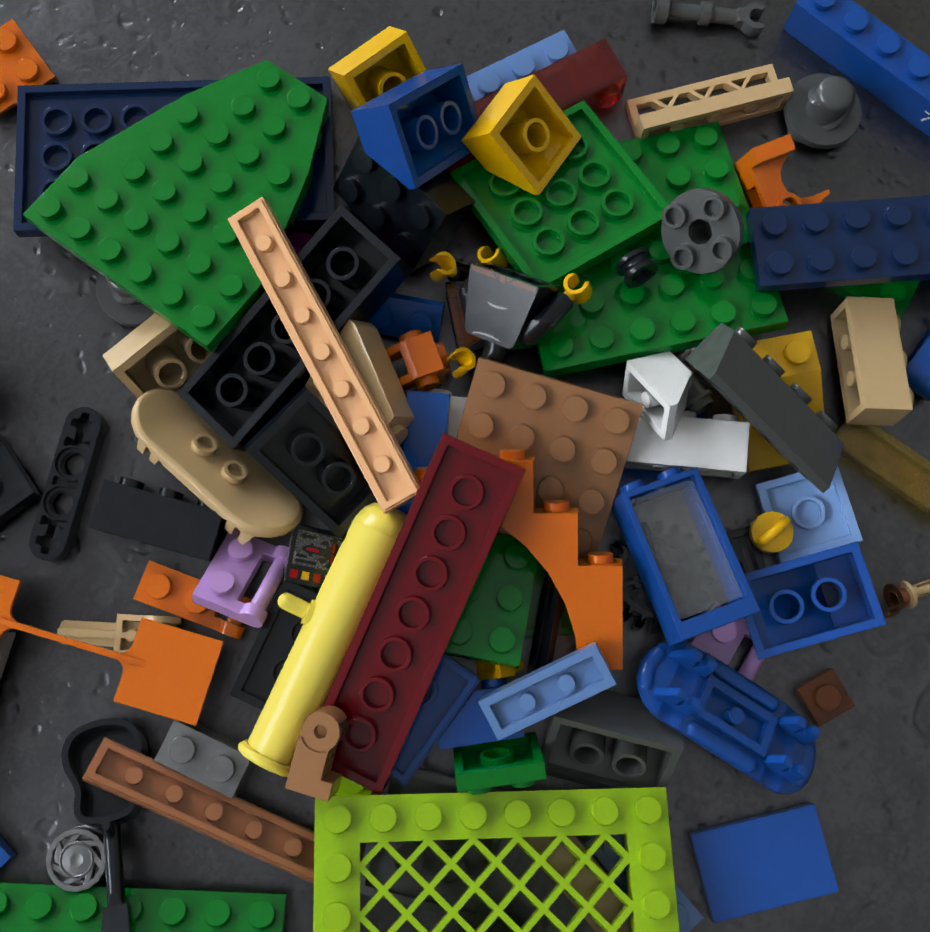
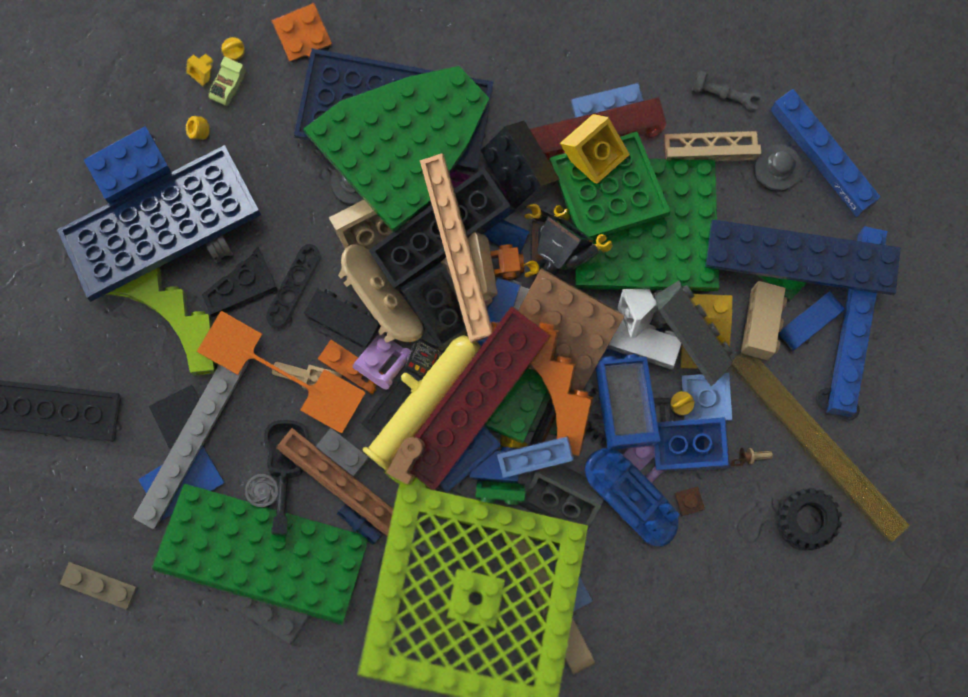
camera: 10 degrees right, 0 degrees up
yellow slope [328,26,426,110] -> none
blue slope [351,63,478,189] -> none
black bush [616,247,659,288] -> none
dark grey plate [661,188,744,274] -> none
blue tile [688,802,839,923] -> none
orange tile [734,134,830,208] -> none
none -> dark blue pin [337,503,383,545]

